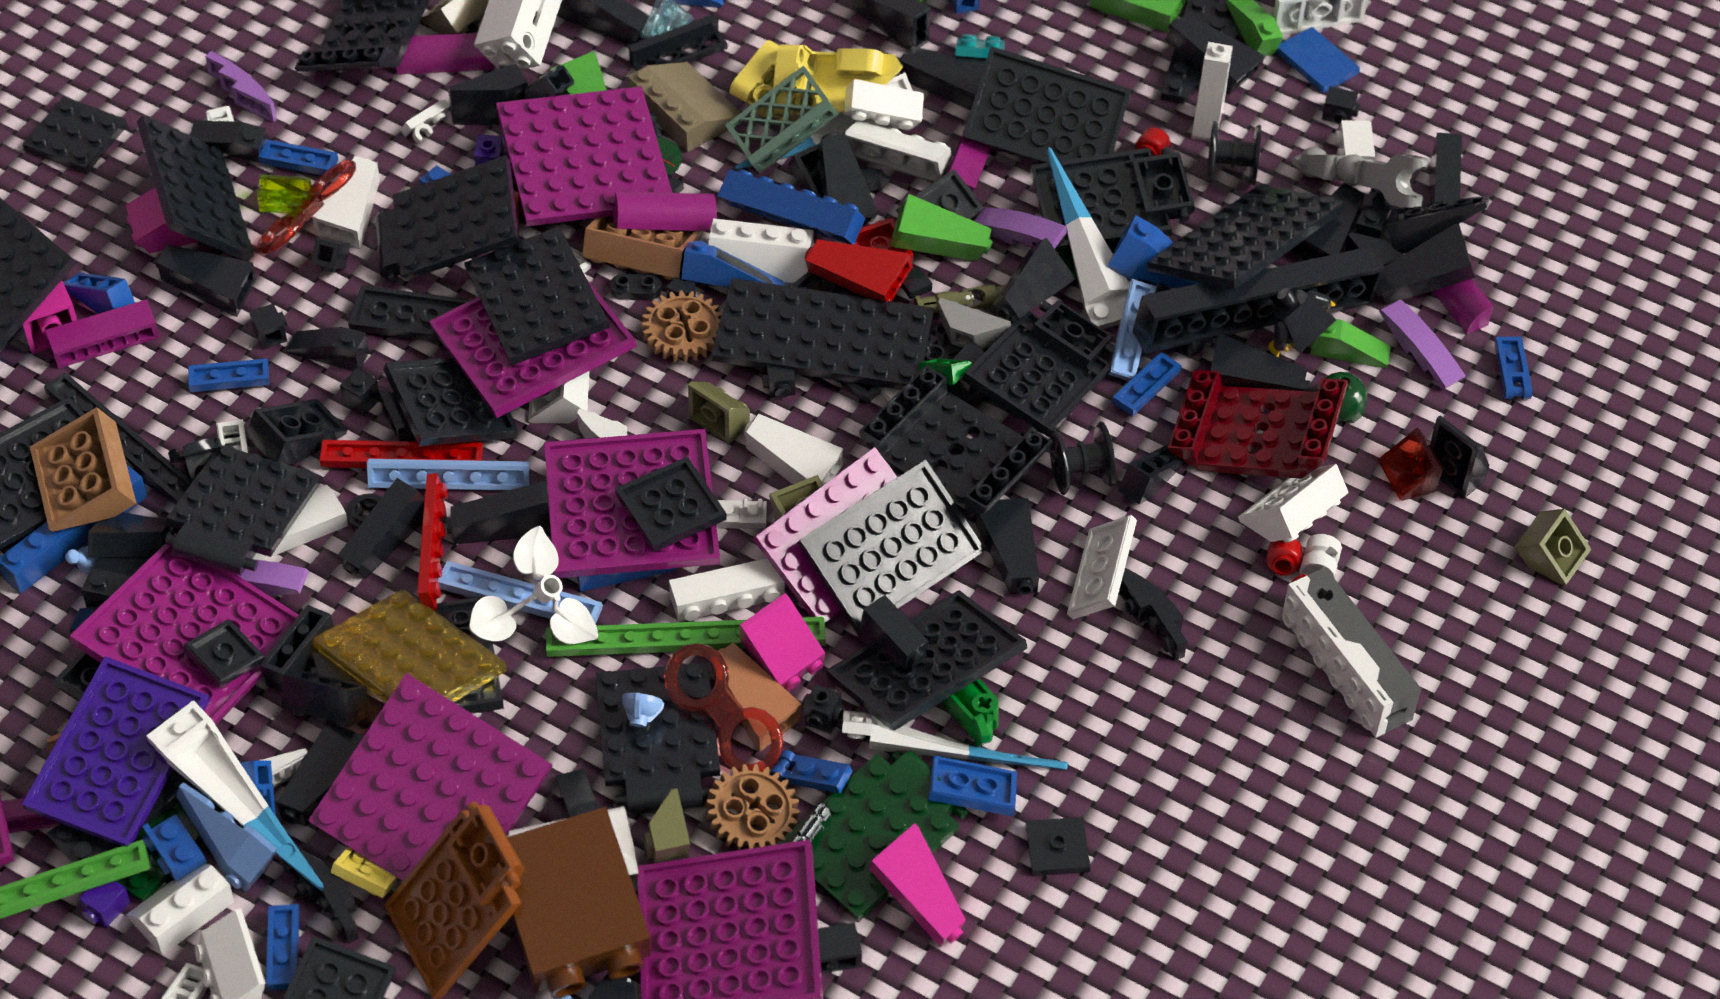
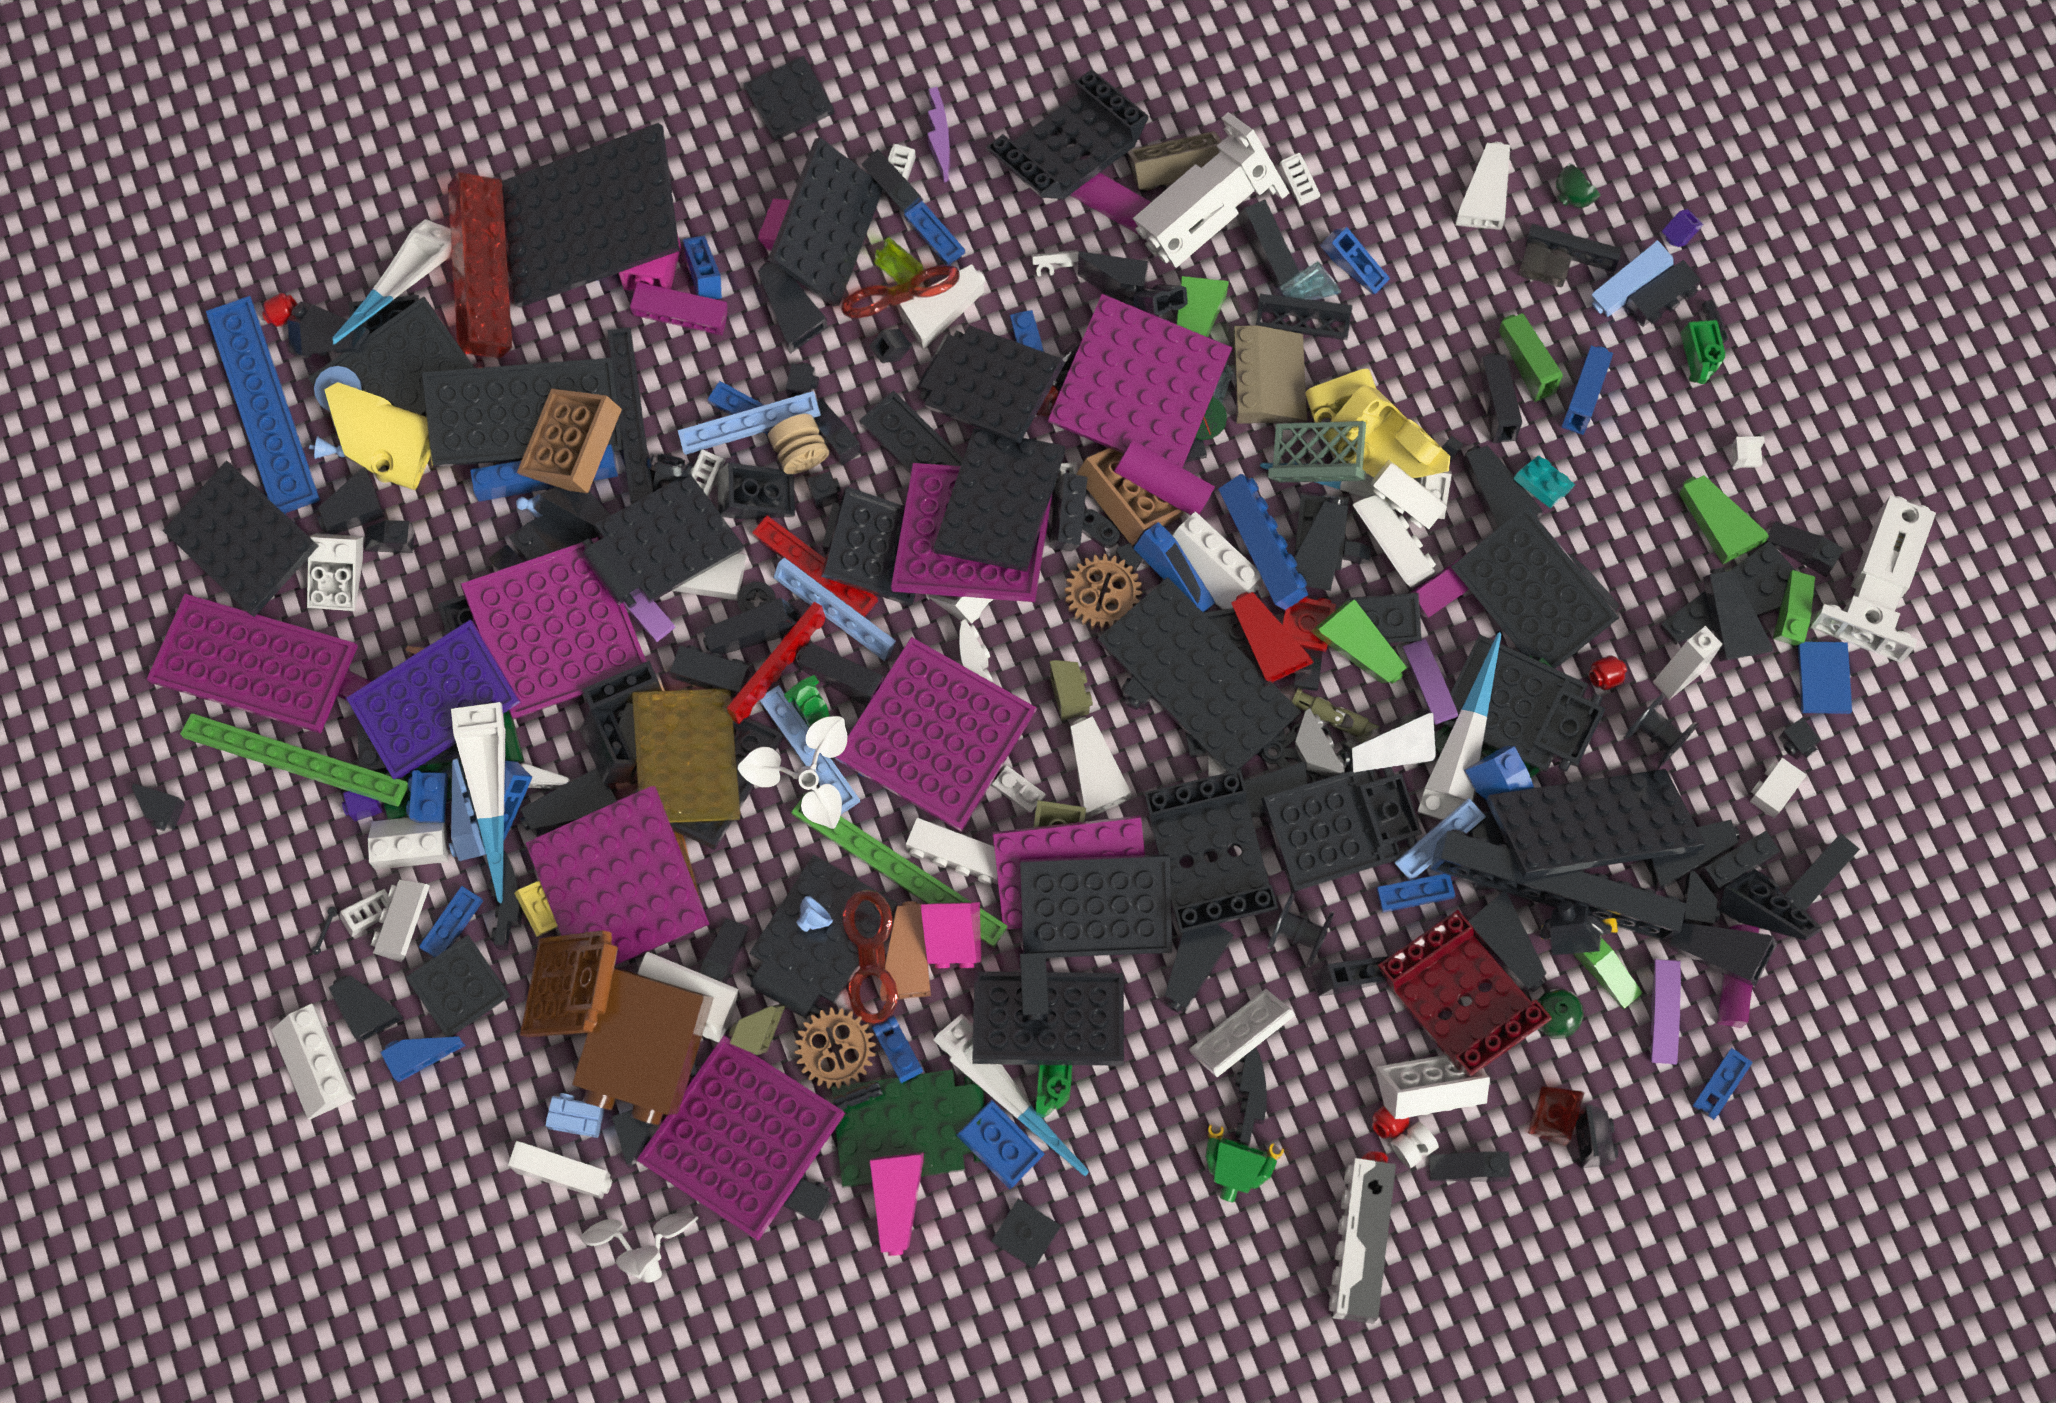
camera: 40 degrees right, 20 degrees up
black plate [183,619,265,688] -> none
dark purple brick [474,135,504,166] -> none
black plate [615,456,727,552] -> none
black brick [802,684,845,734] -> none
green slope [918,359,972,385] -> none
light grey piece [1292,147,1428,208] -> none
olive slope [1515,508,1591,585] -> none
none -> black brick [670,645,750,697]
none -> light blue plate [678,391,821,455]
none -> tan wheel [768,414,829,474]
none -> green piece [784,675,829,727]
none -> black brick [1049,473,1088,552]
none -> green torso [1205,1124,1284,1202]
none -> black slope [1429,1151,1510,1182]

